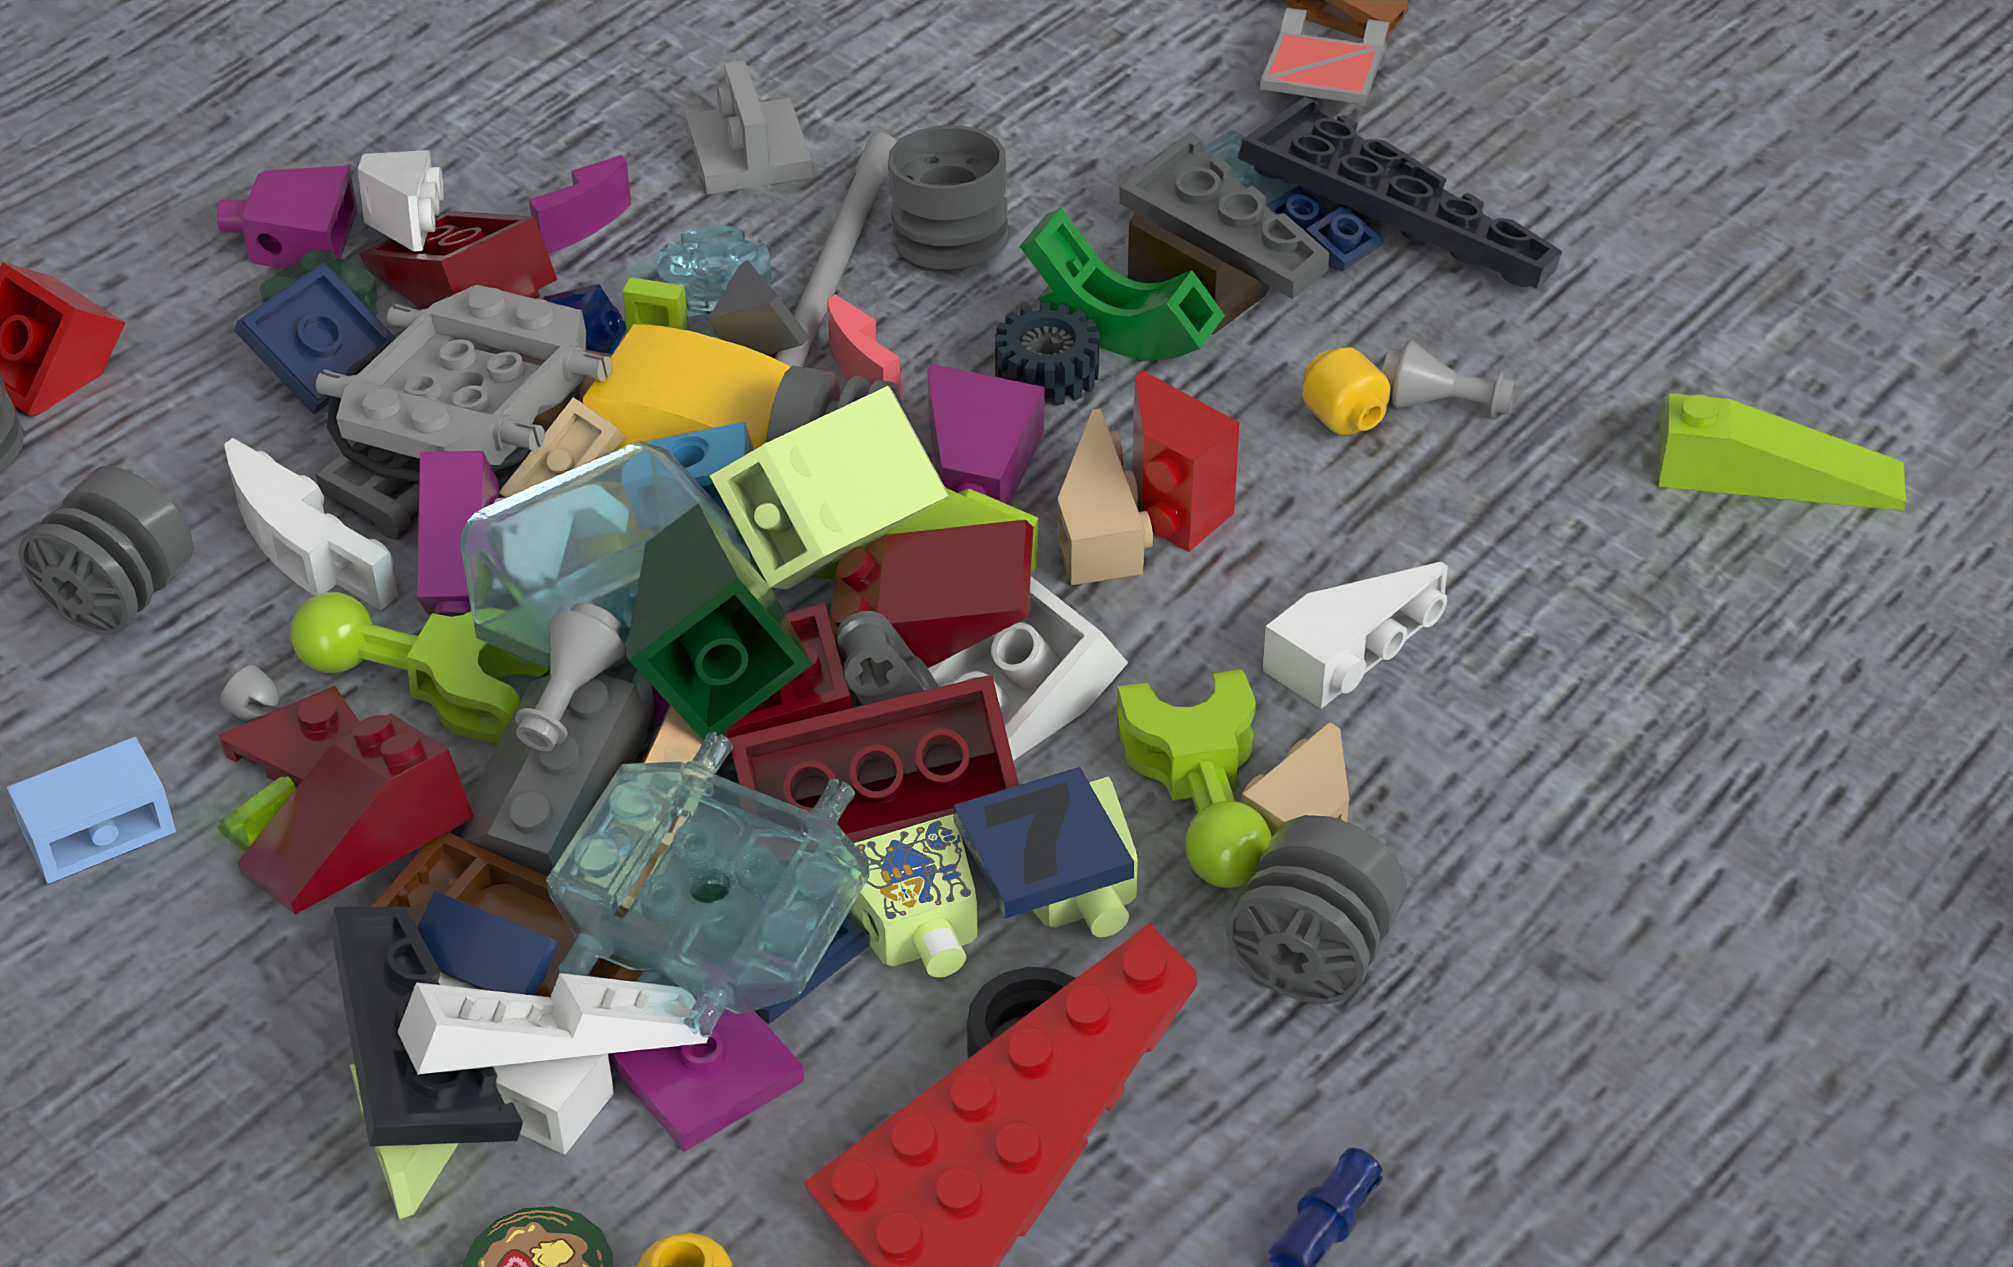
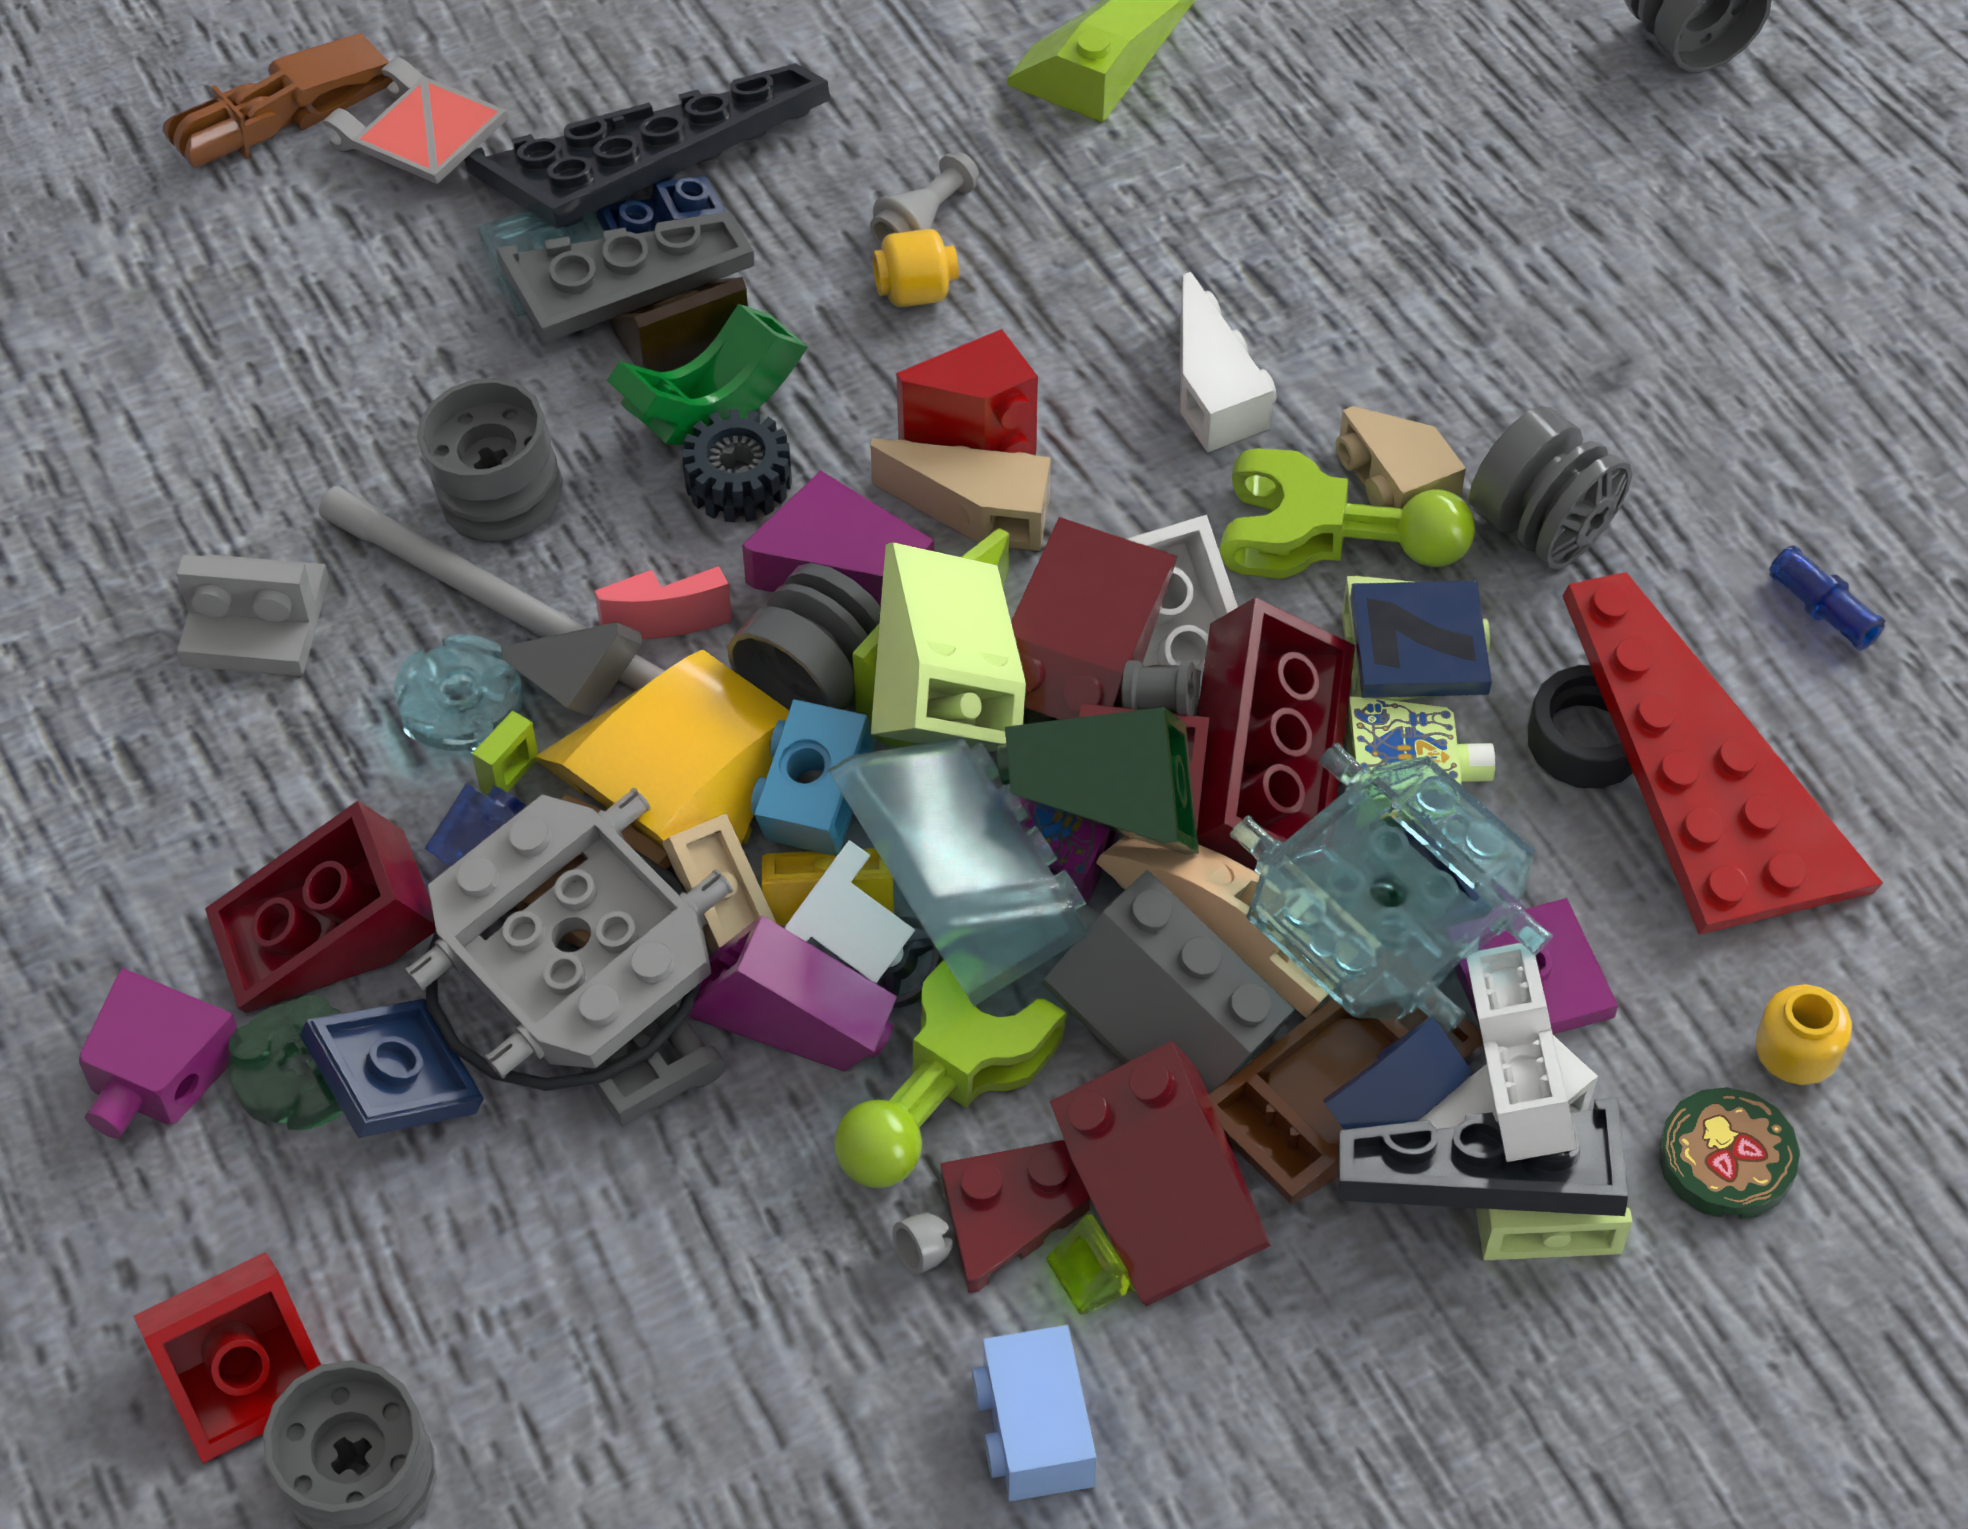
camera: 70 degrees left, 10 degrees up
dark grey wheel [18,466,194,636] -> none
white slope [224,438,399,610] -> none
white slope [358,150,444,251] -> none
light grey piece [515,603,625,751] -> none
magenta slope [529,155,631,254] -> none

